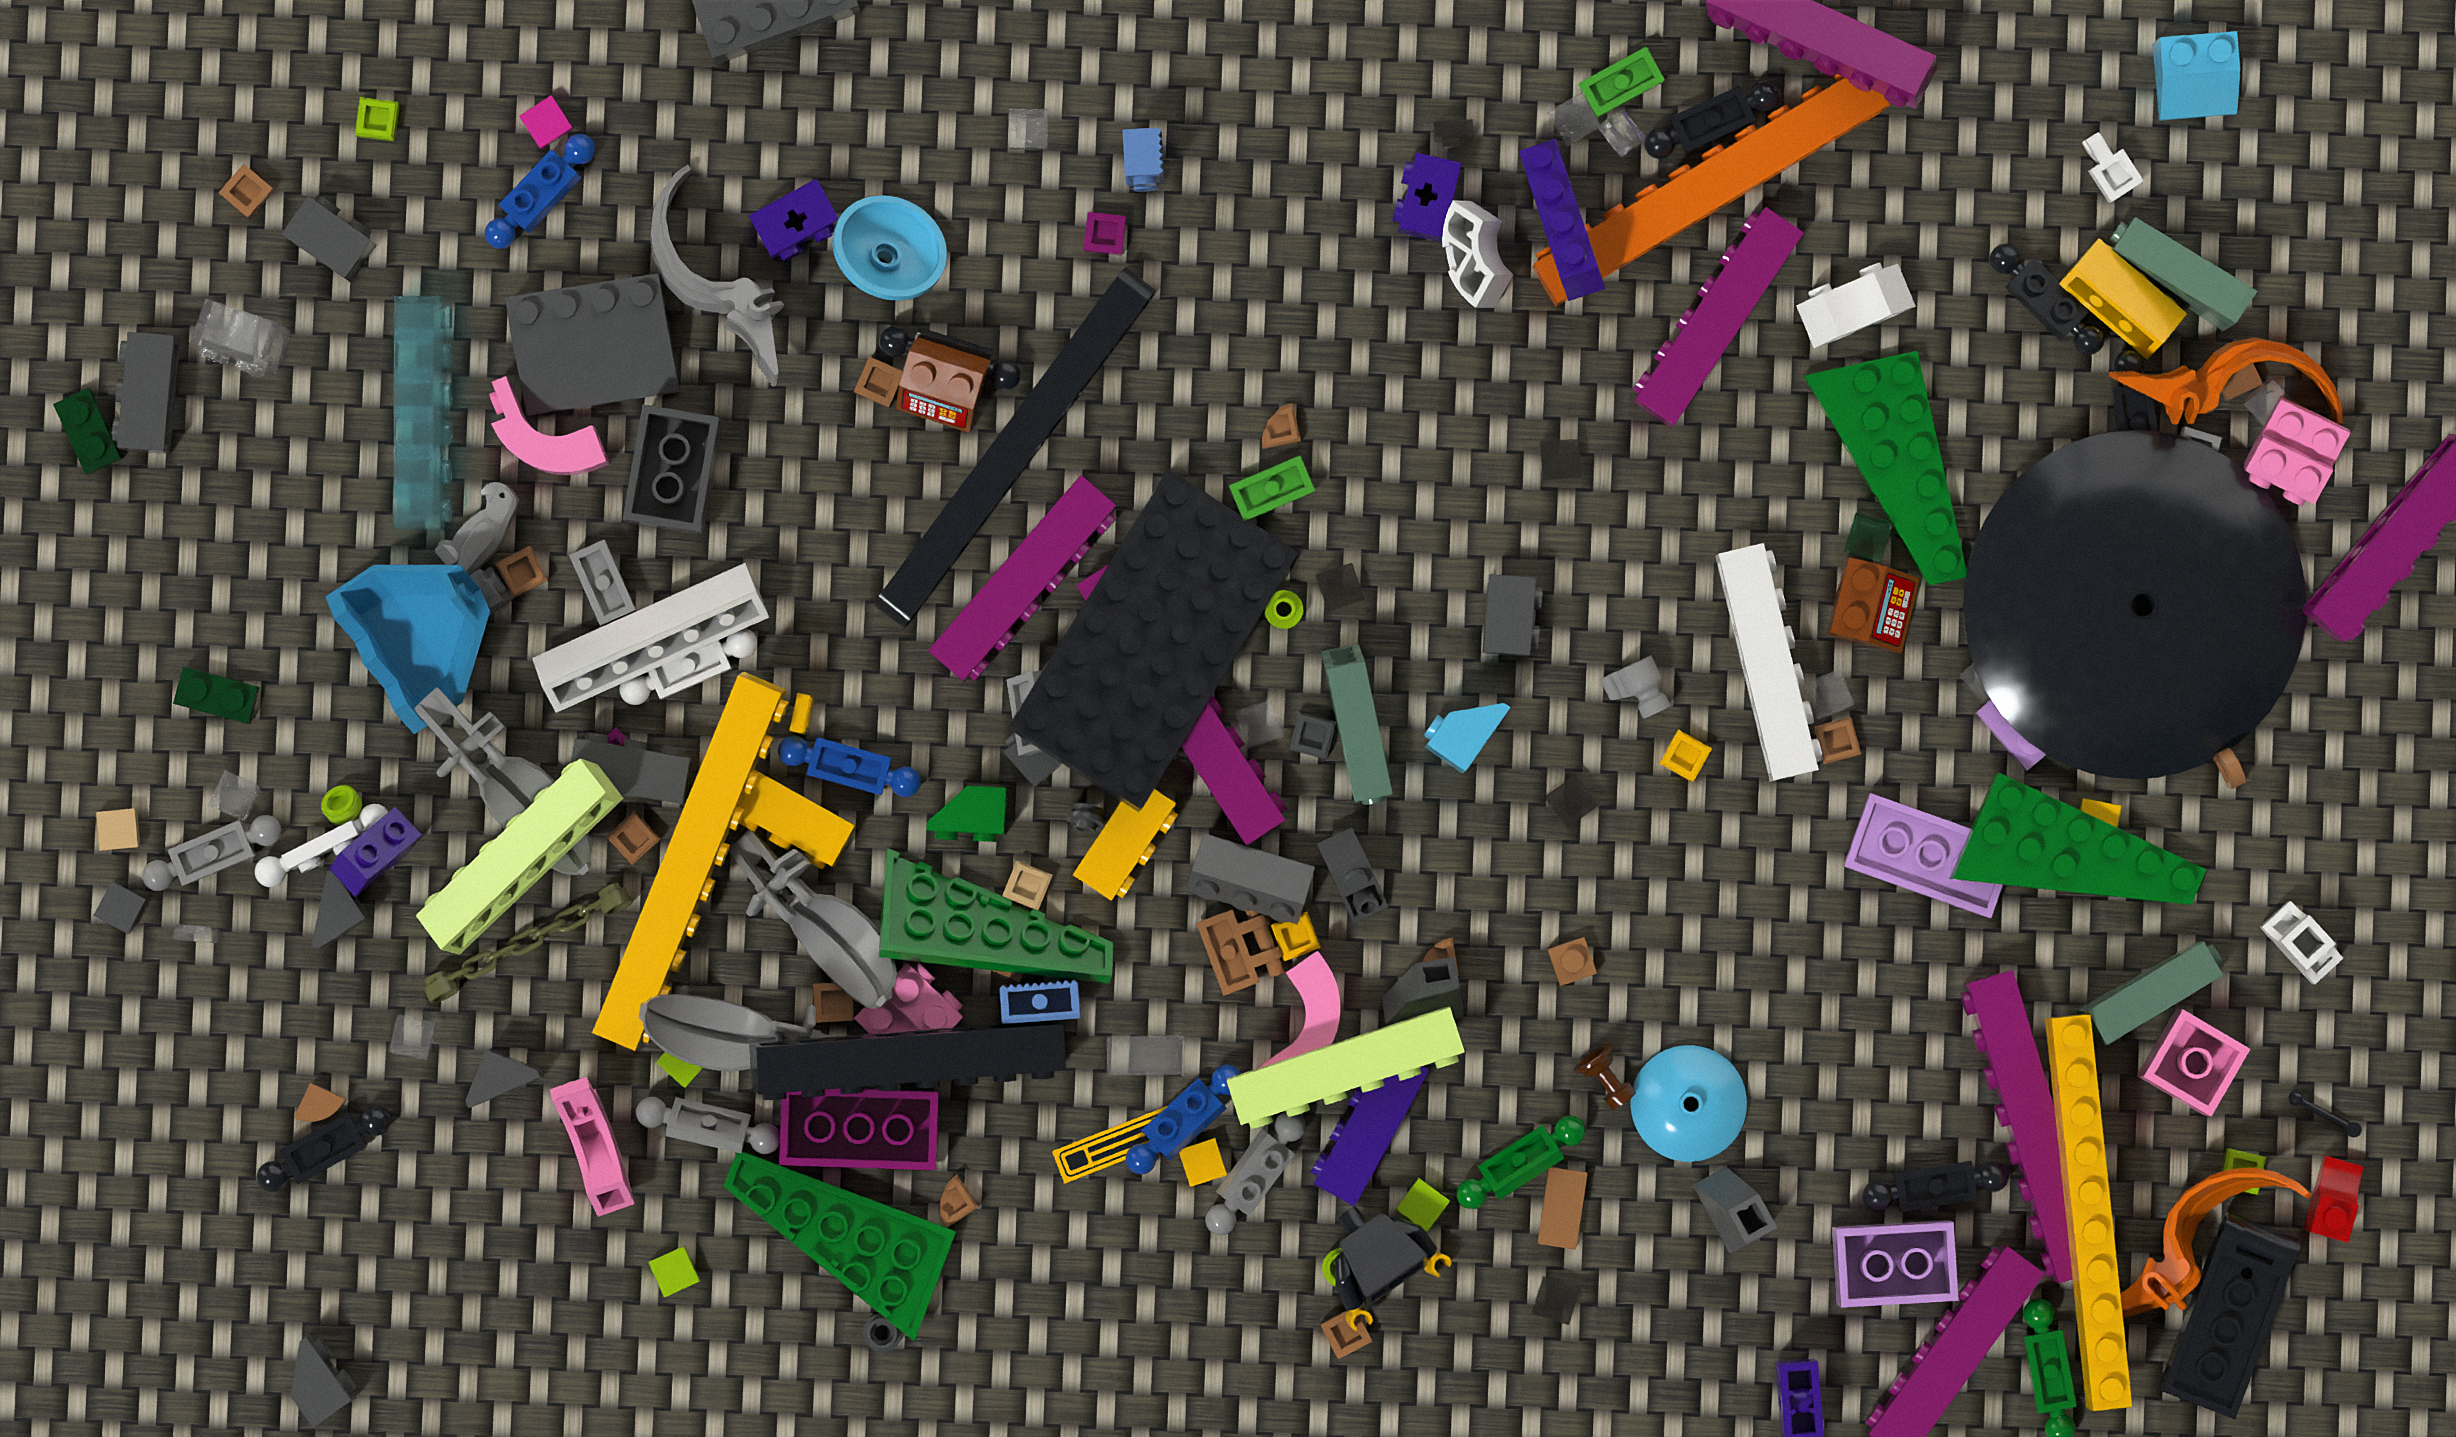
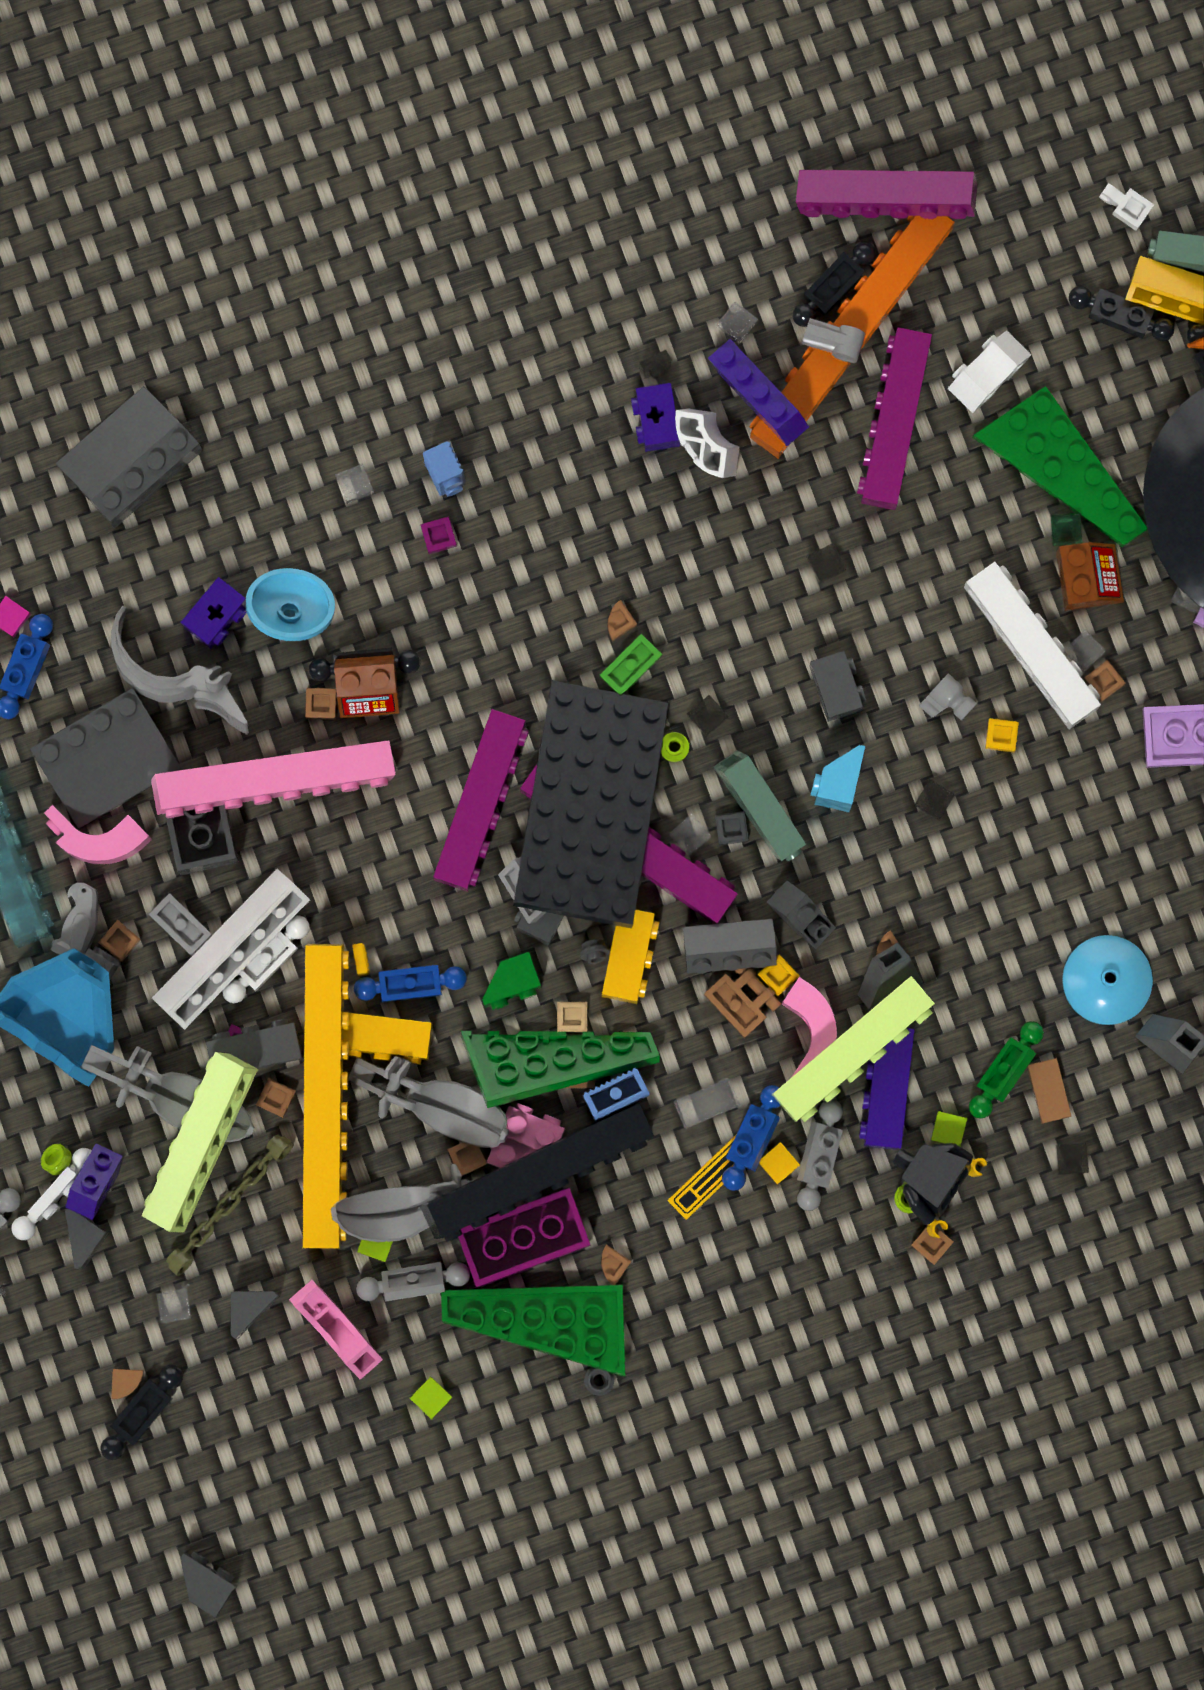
camera: 20 degrees left, 5 degrees down
black beam [874,267,1157,628] -> none
medium nougat plate [1547,937,1597,986] -> none
reddish brown piece [1573,1043,1636,1110] -> none
bright green plate [1578,47,1665,119] -> none
clear tile [1598,109,1646,157] -> none
medium azure slope [2153,31,2240,121] -> none
none -> bright pink brick [151,740,396,818]
none -> light grey piece [802,318,866,363]

